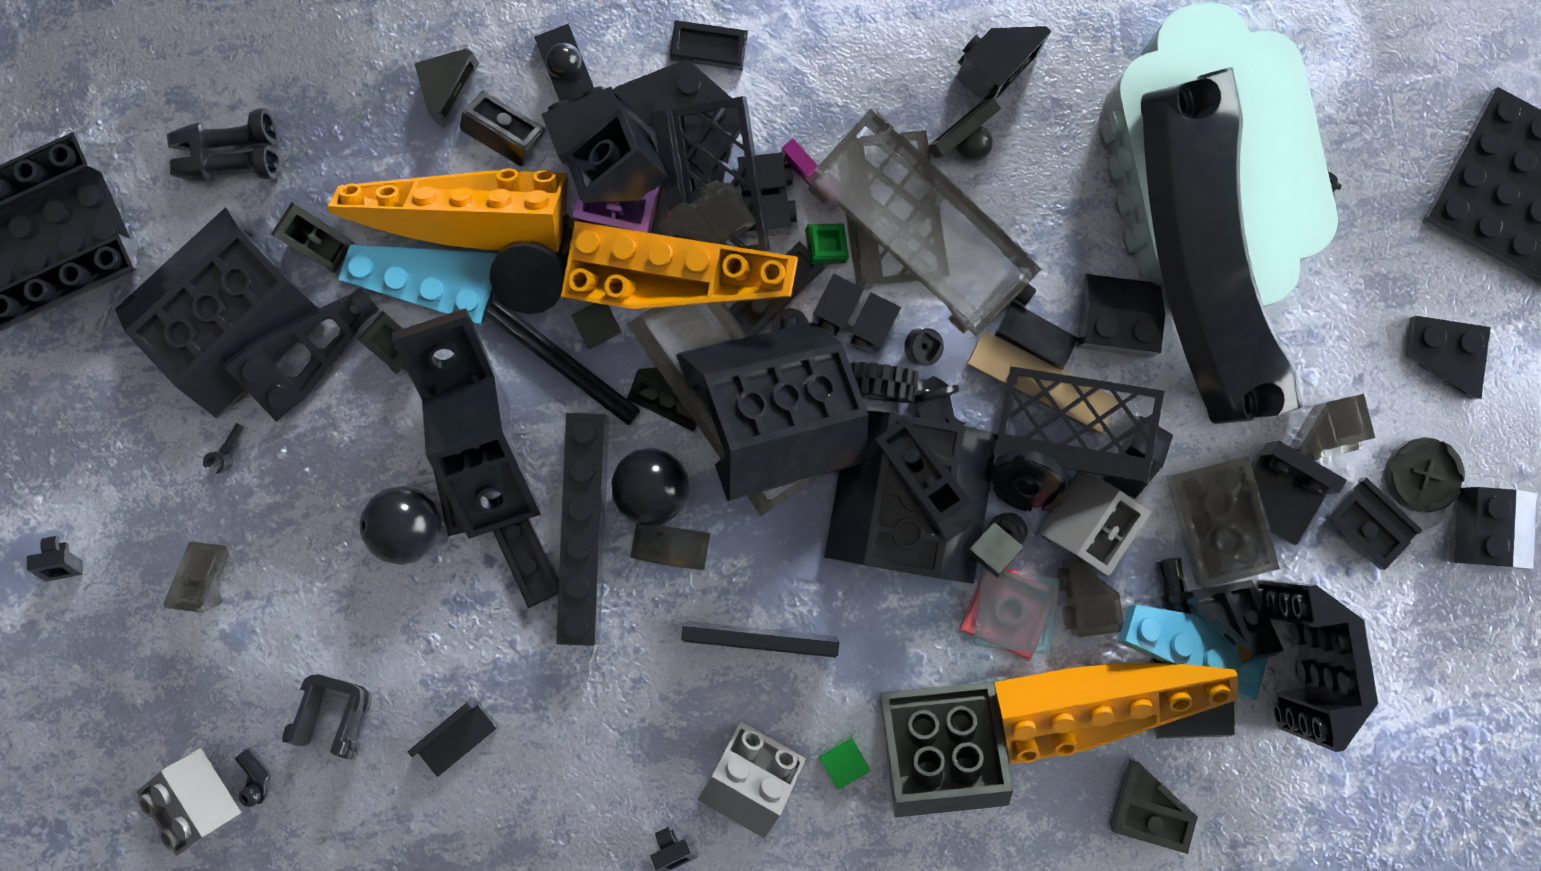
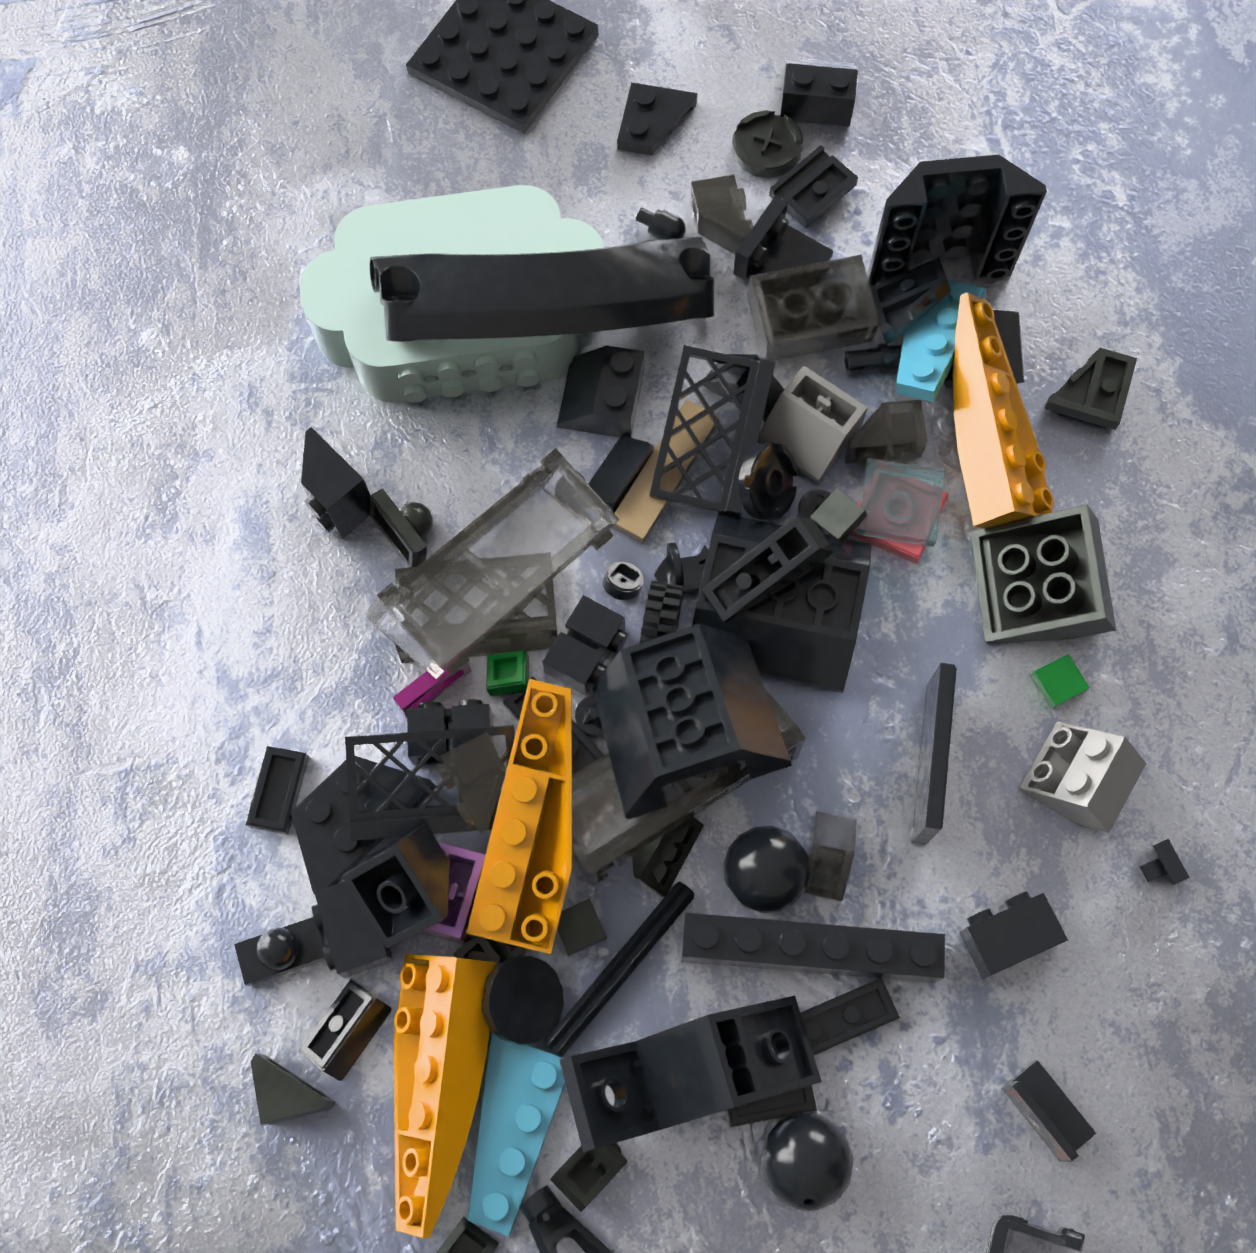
camera: 90 degrees left, 15 degrees down
none -> black cylinder [636,207,686,239]
none -> black brick [959,891,1068,980]

